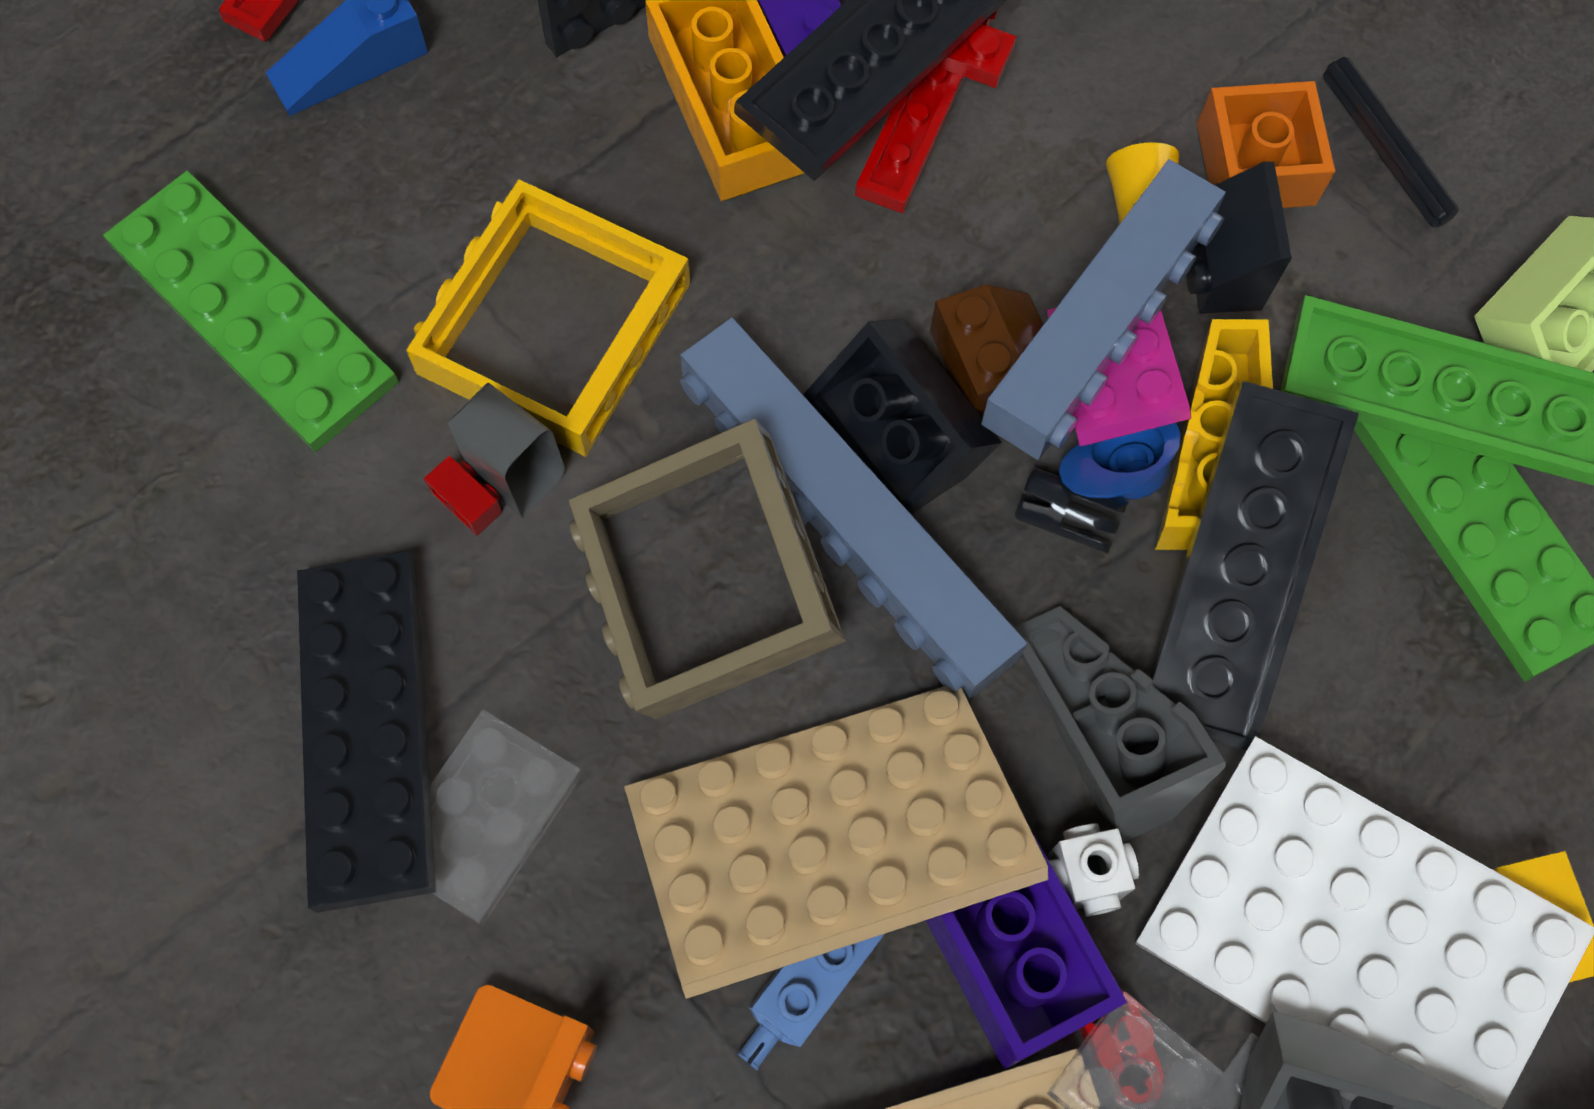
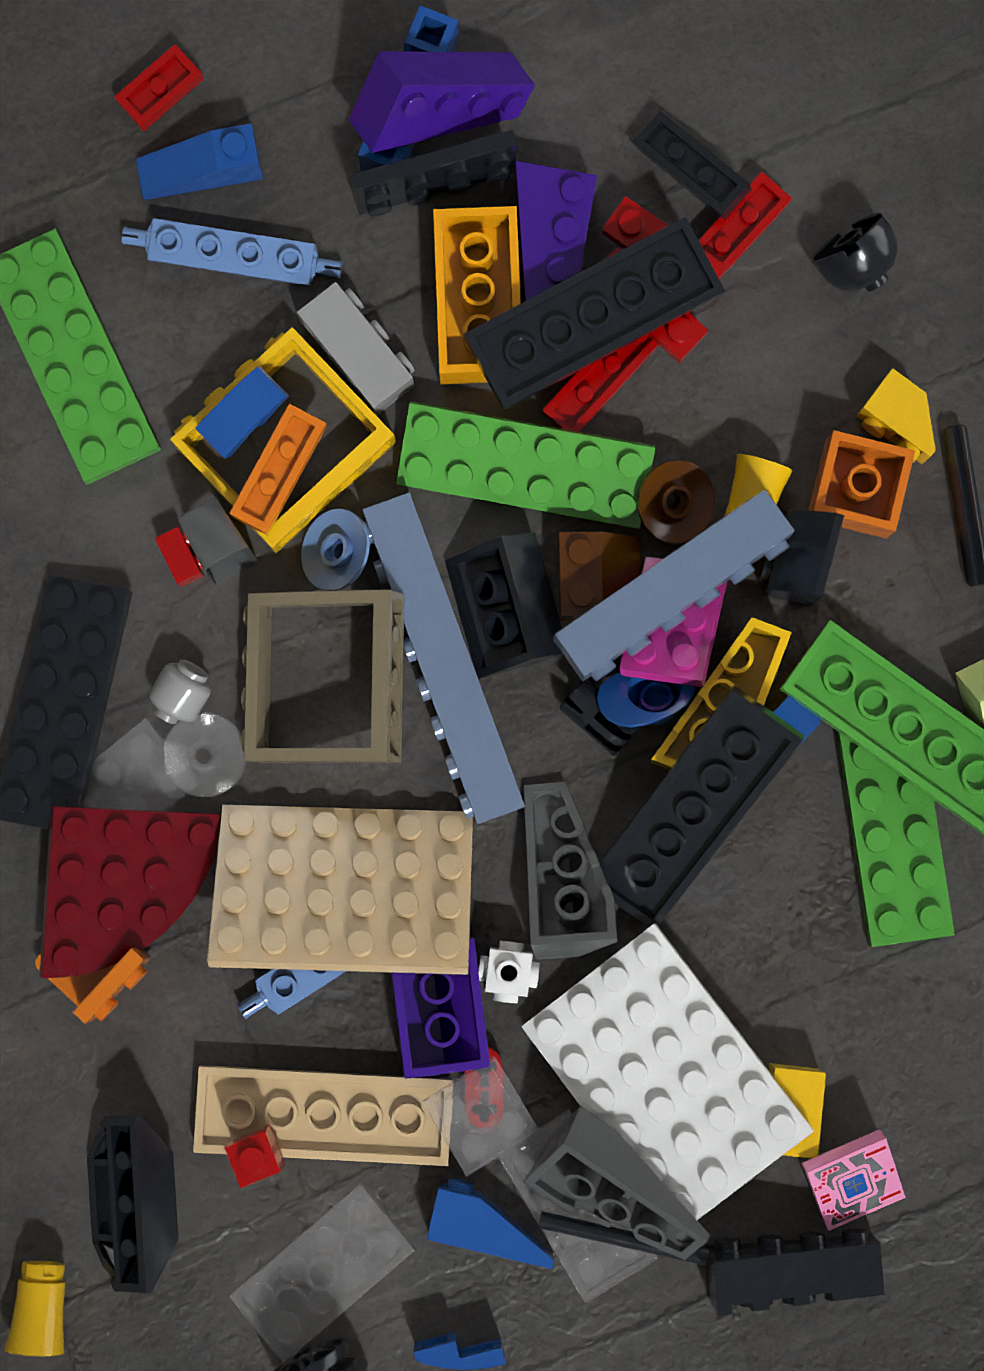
camera: 20 degrees right, 15 degrees up
none -> dark red plate [39,806,222,979]
none -> medium blue plate [122,218,343,286]
none -> light grey head [149,660,212,724]
none -> clear dish [163,713,246,797]
none -> blue slope [195,366,289,458]
none -> orange plate [229,404,327,536]
none -> light grey brick [297,282,415,416]
none -> medium blue dish [301,509,370,591]
none -> bright green plate [396,401,656,529]
none -> reddish brown dish [637,460,715,543]
none -> yellow slope [856,368,935,464]

